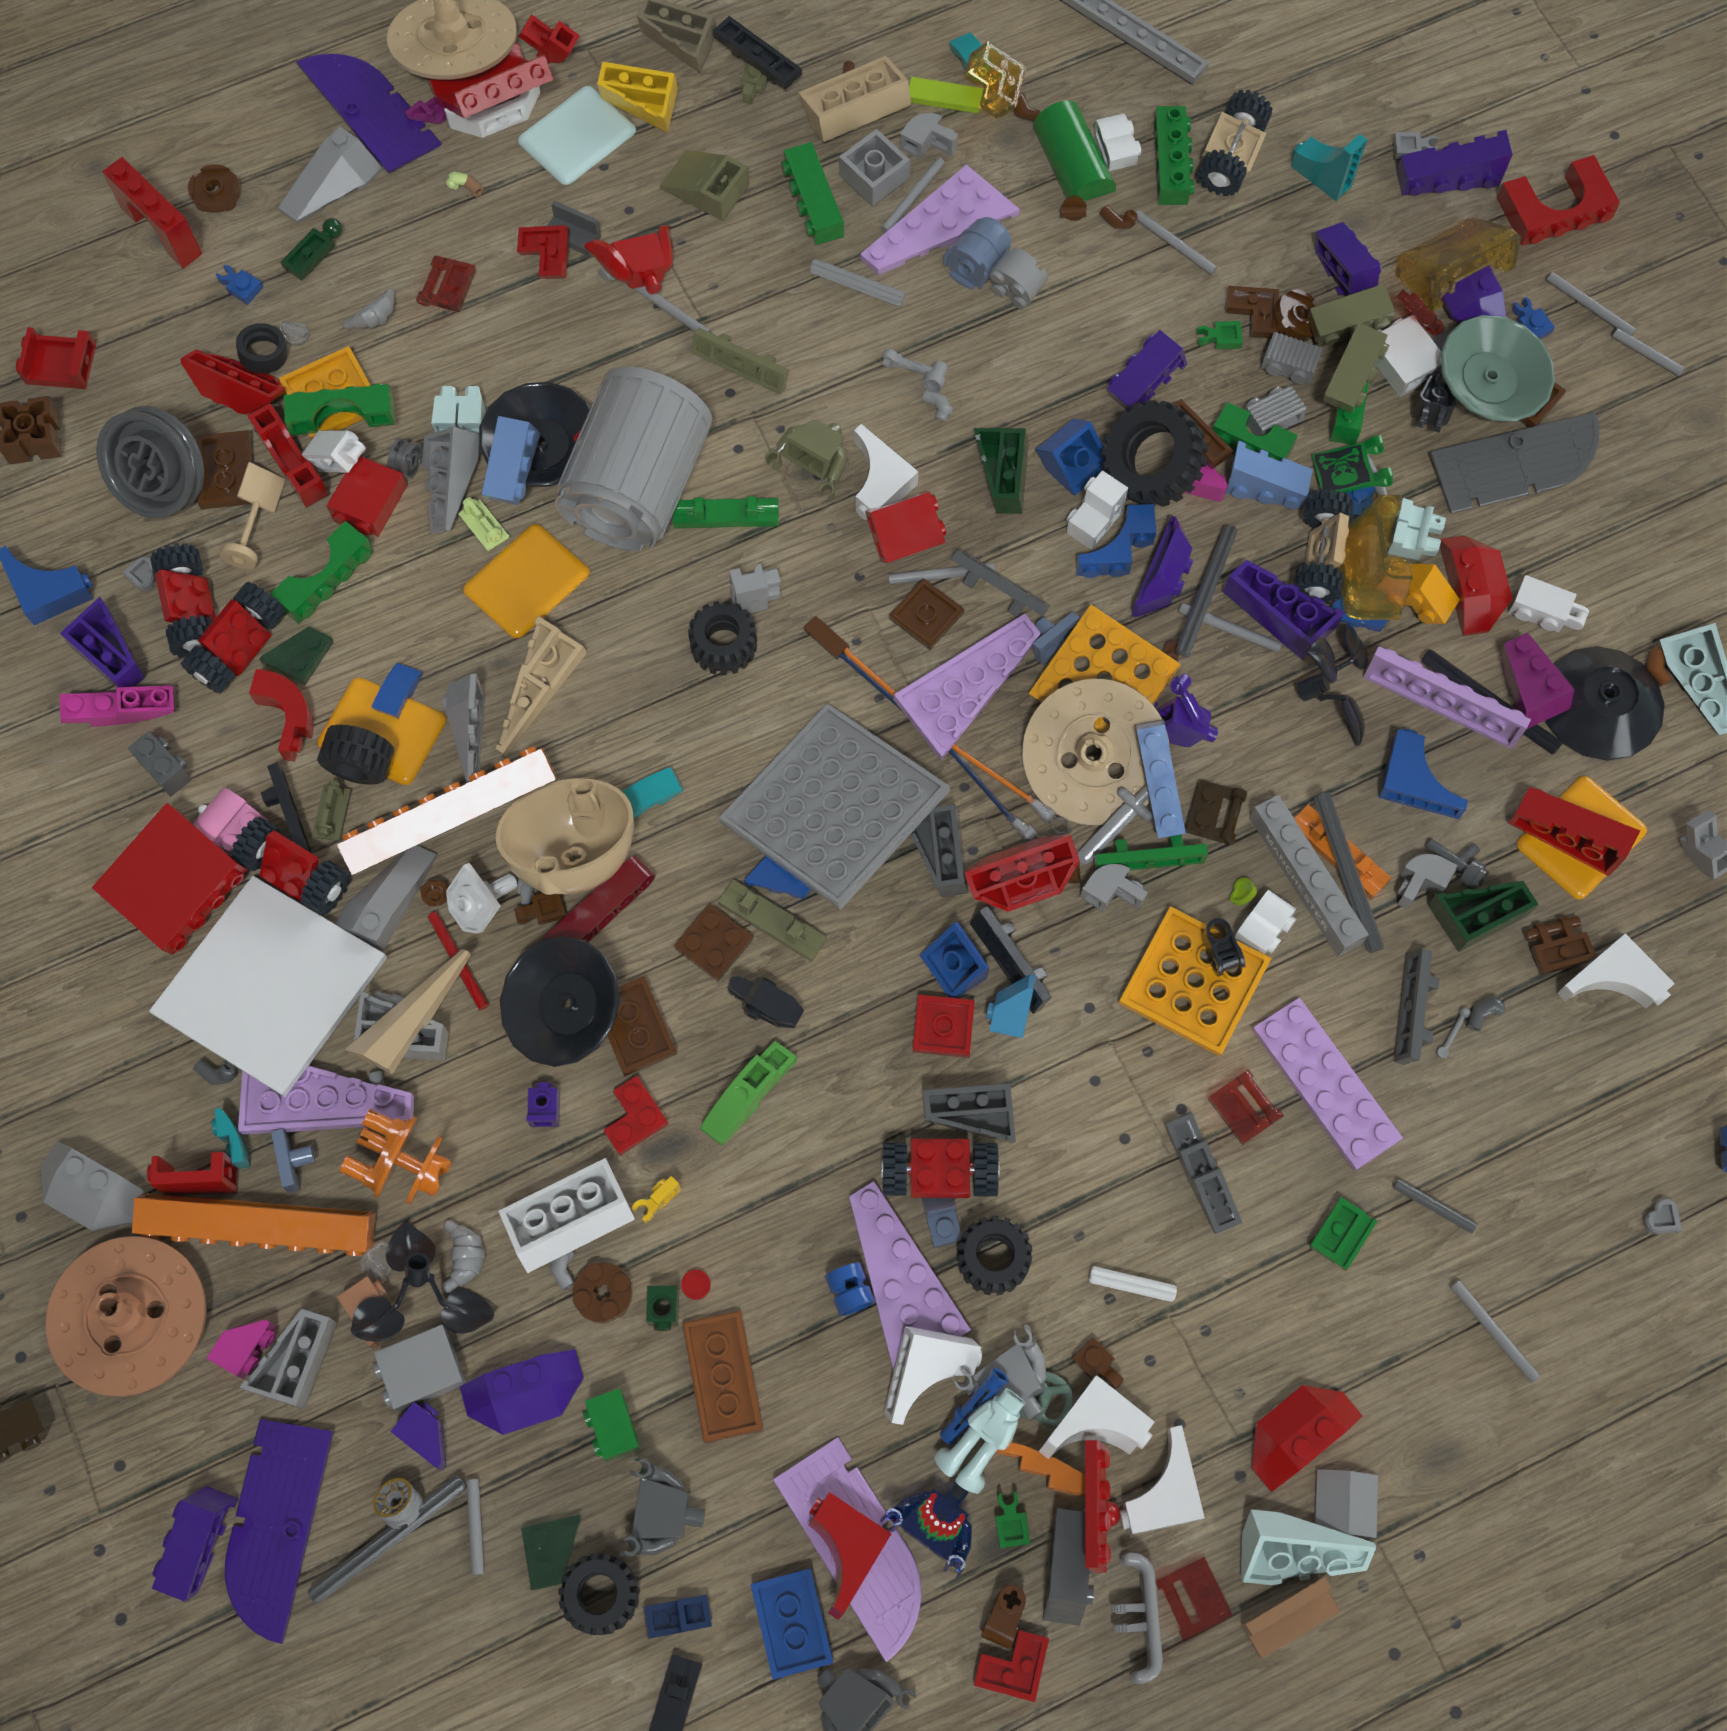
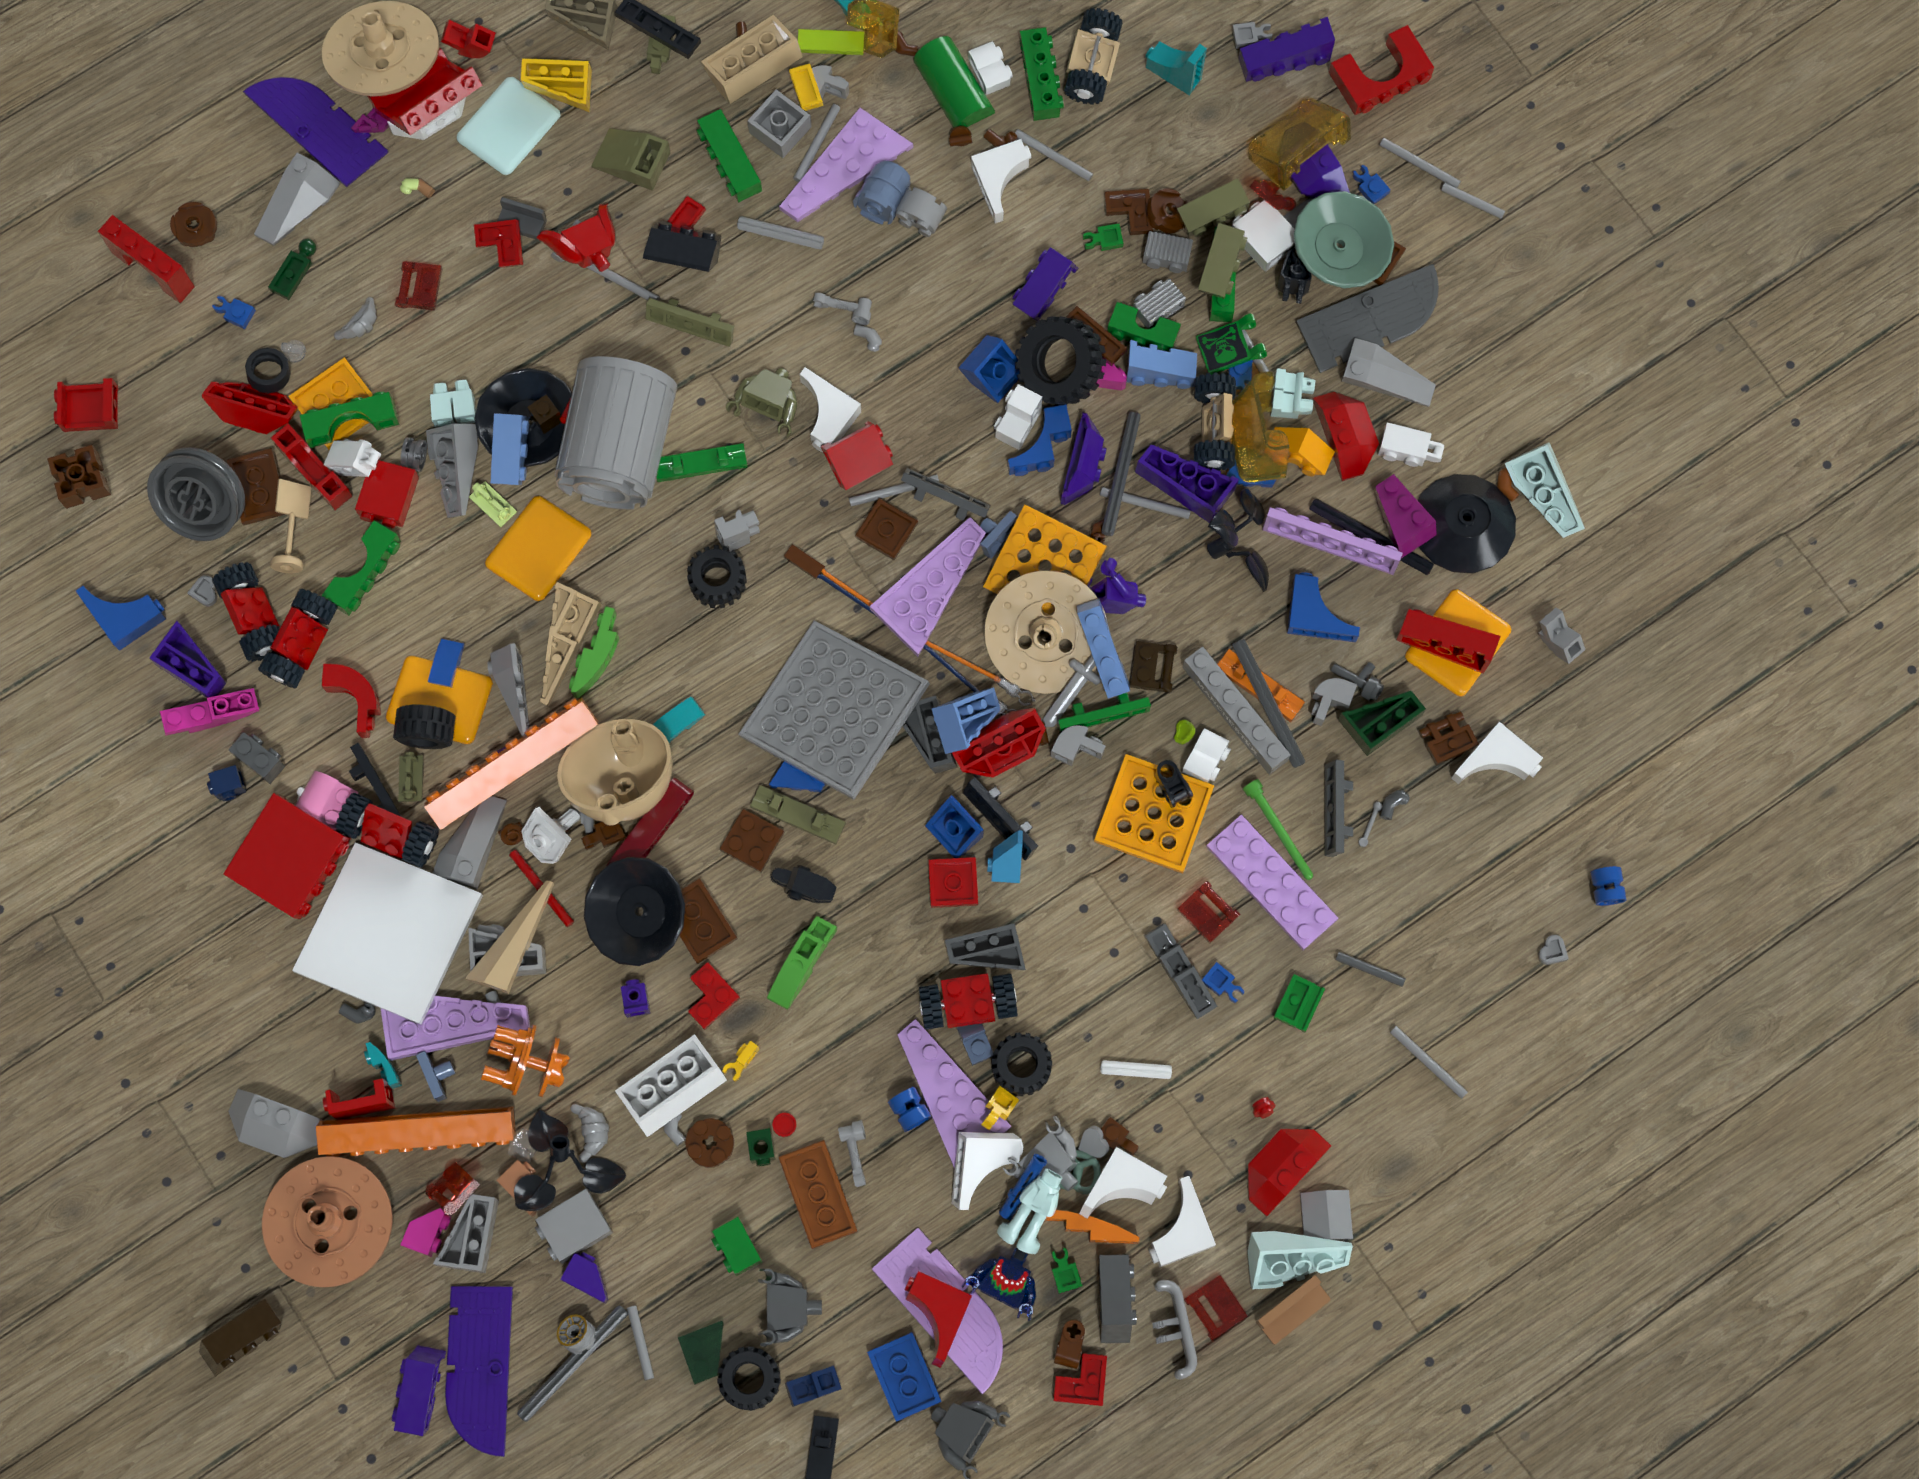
camera: 10 degrees left, 5 degrees up
clear green wing [259,626,334,685] -> none
dark purple wedge [460,1349,584,1435] -> none
dark green wedge [974,428,1029,514] -> none
red plate [1085,1440,1121,1573] -> none
dark purple wedge [1315,222,1381,297] -> none
none -> dark blue brick [207,765,247,801]
none -> clear red plate [425,1162,480,1215]
none -> dark brown brick [527,395,561,434]
none -> bright green slope [569,606,619,698]
none -> black slope [643,221,722,272]
none -> red tile [667,196,706,228]
none -> yellow tile [789,64,823,111]
none -> light grey brick [838,1120,866,1187]
none -> medium blue wedge [932,687,1001,754]
none -> white arch [971,139,1031,223]
none -> yellow plate [981,1086,1019,1130]
none -> light grey tile [1078,1126,1109,1158]
none -> blue plate [1202,962,1244,1003]
none -> bright green piece [1243,779,1313,880]
none -> red plate [1252,1097,1276,1119]
none -> light grey wedge [1342,338,1436,407]

